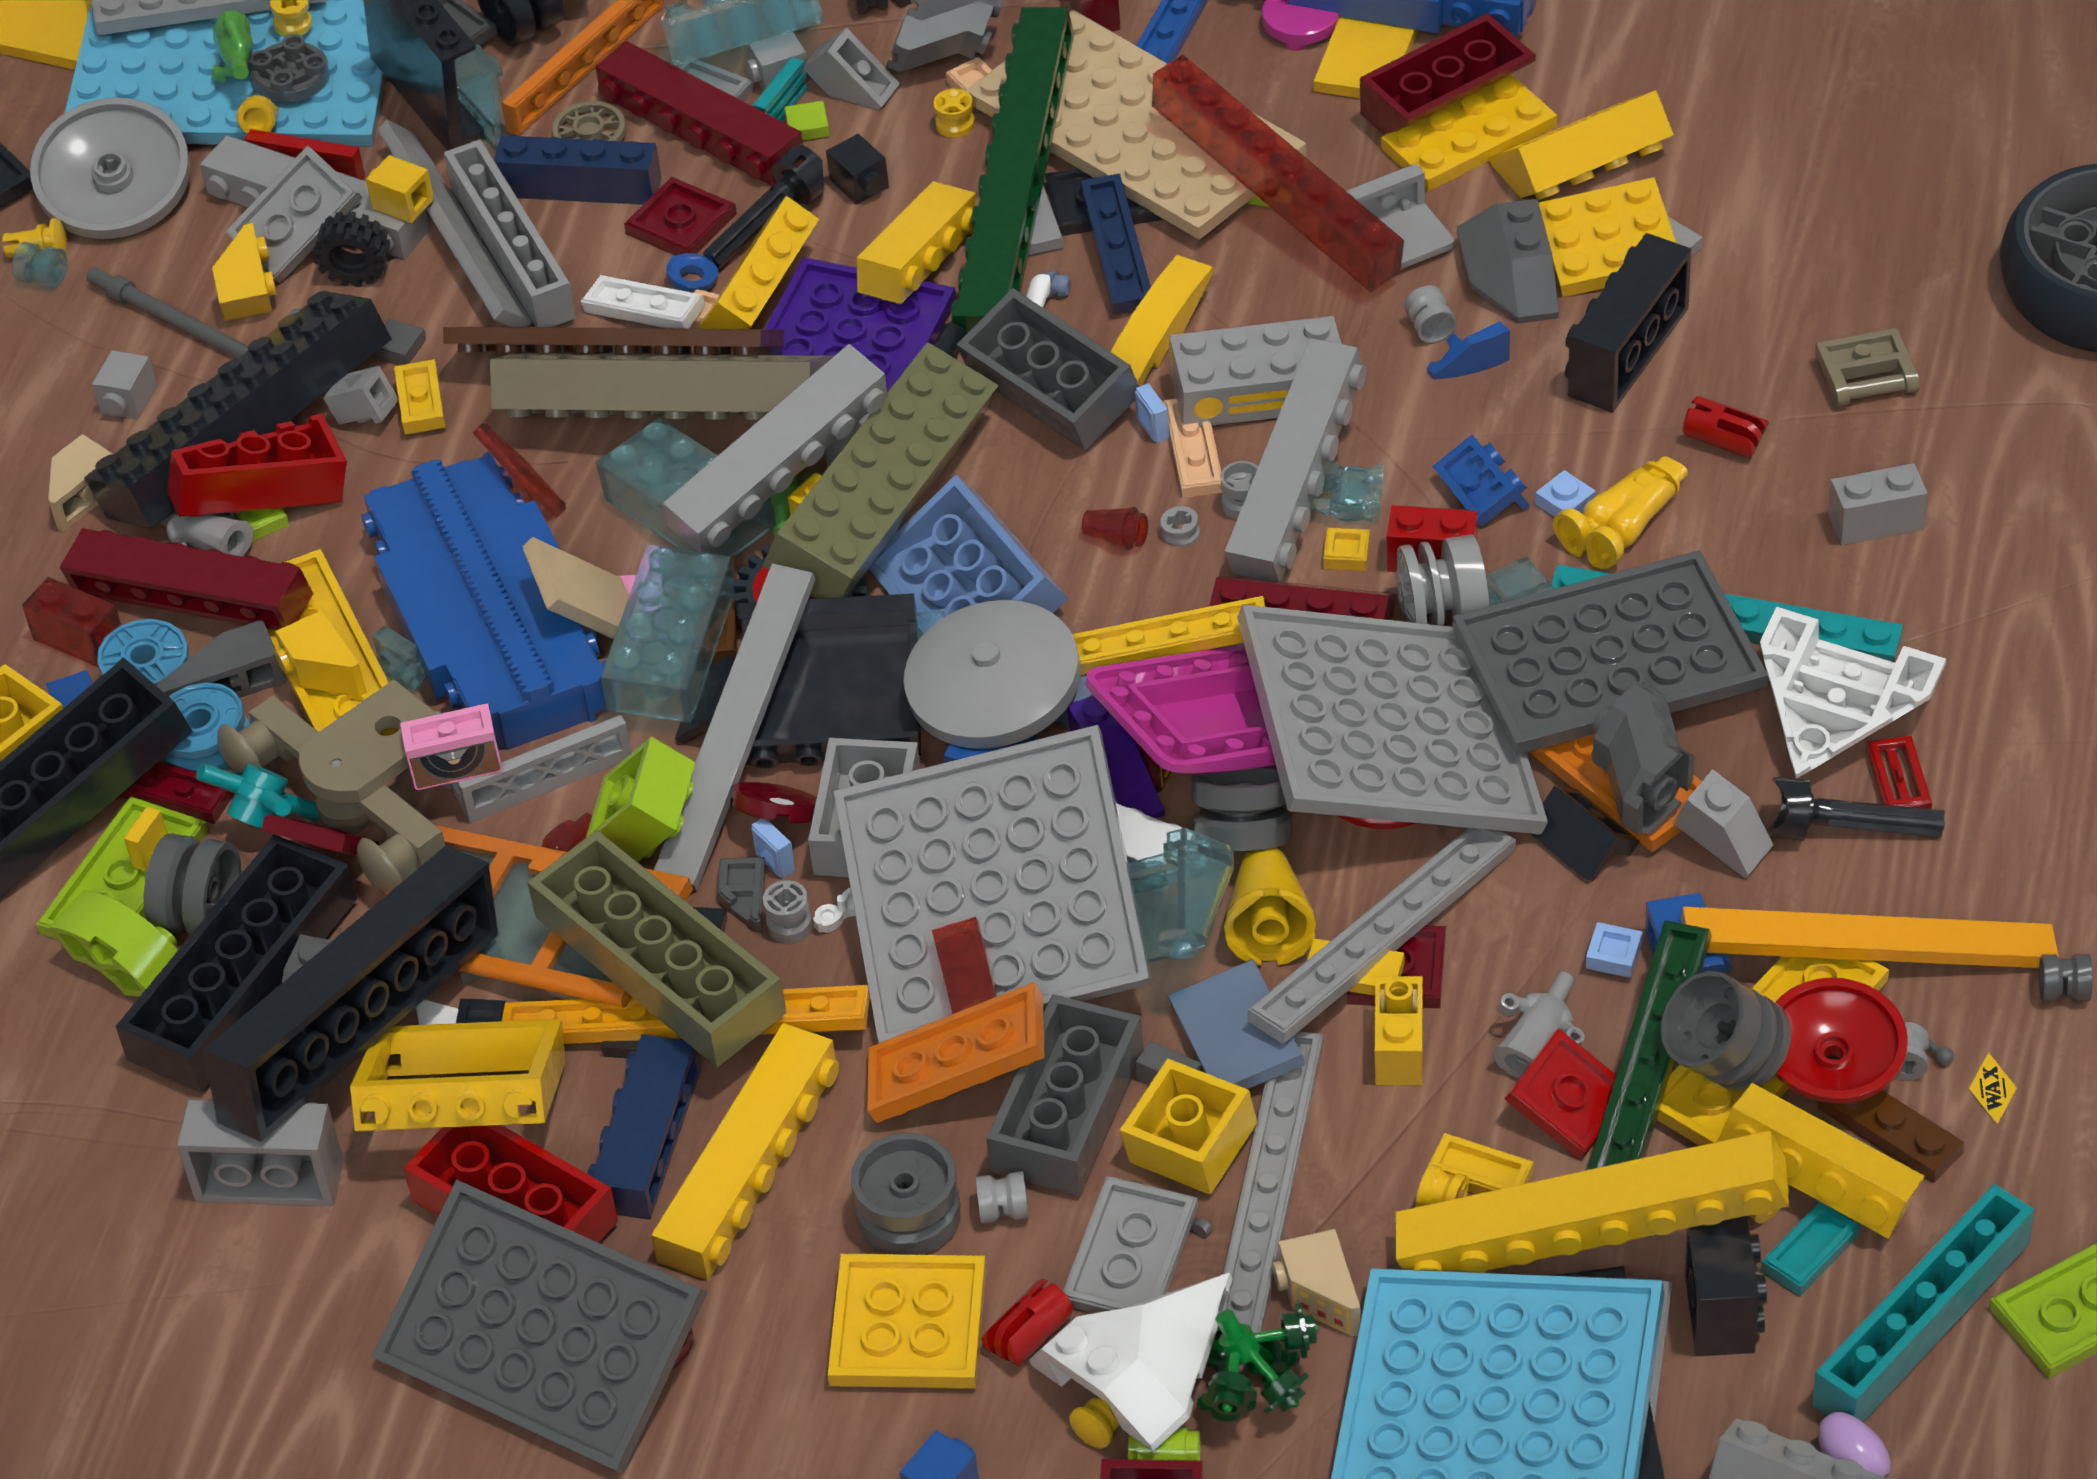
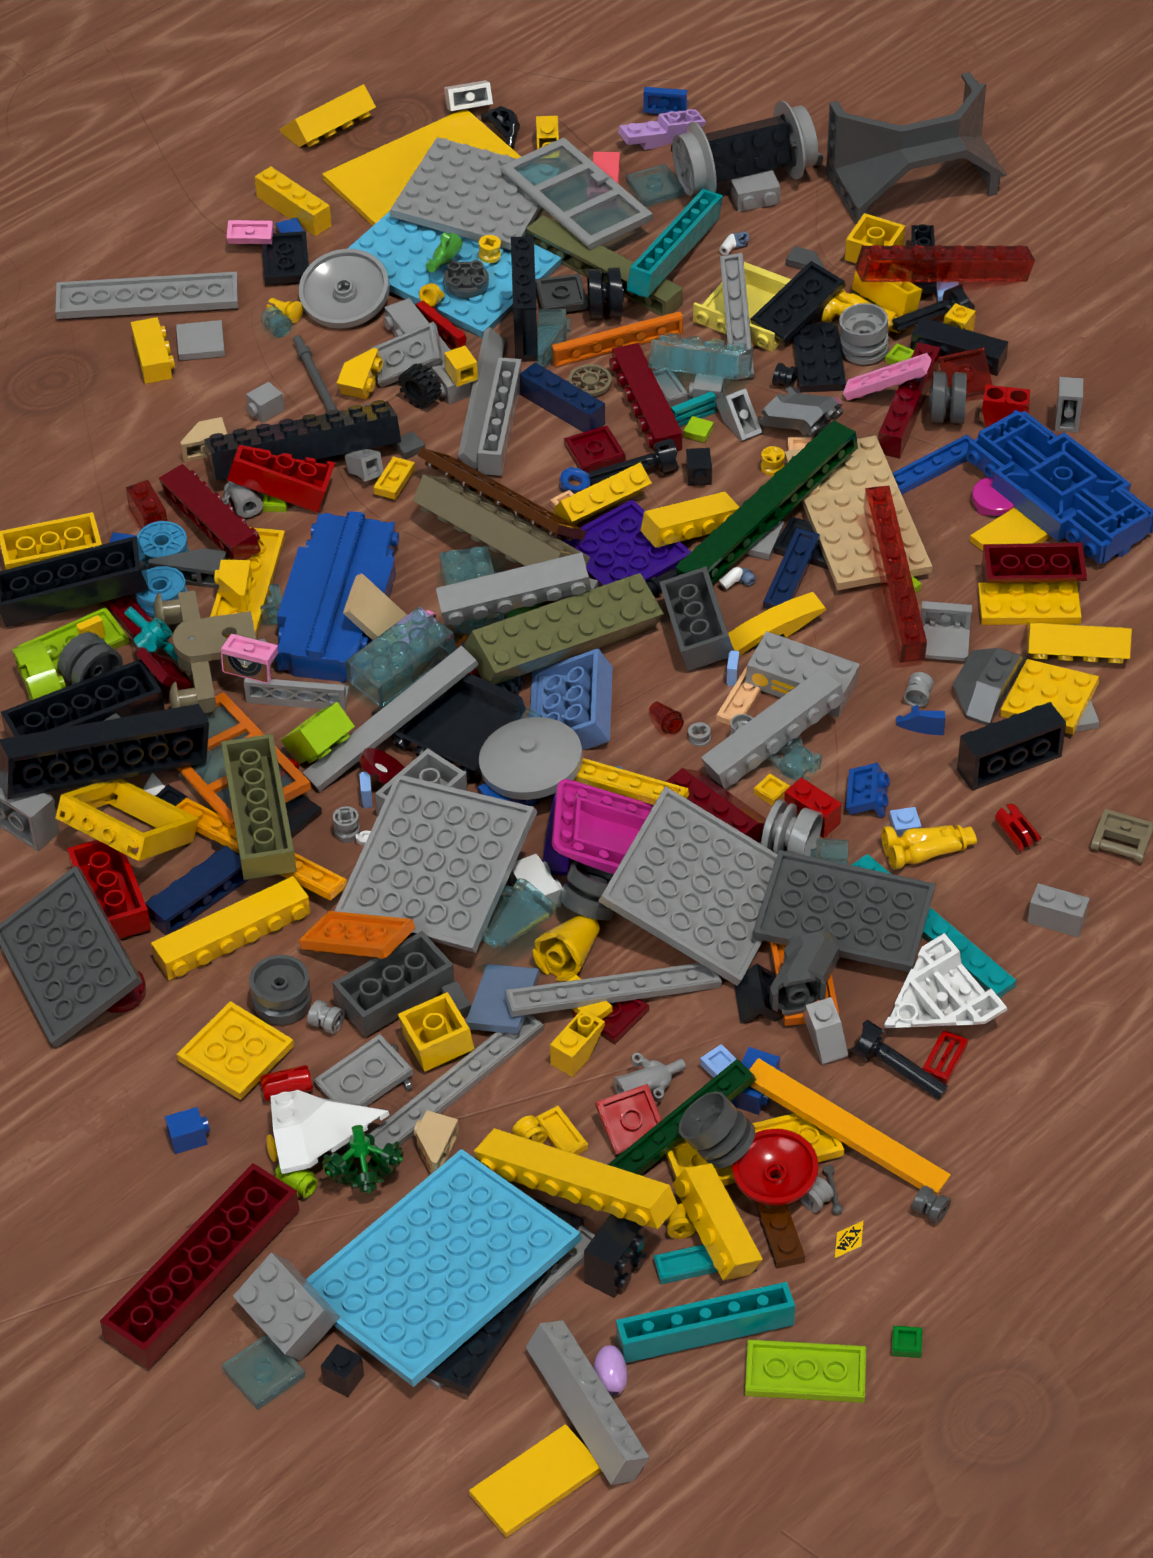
camera: 30 degrees right, 0 degrees up
clear red tile [472,423,567,518] -> none
clear red cylinder [542,812,592,852] -> none
white tile [581,275,706,329] -> none
dark grey tile [717,857,766,932] -> none
clear red tile [932,917,998,1014] -> none

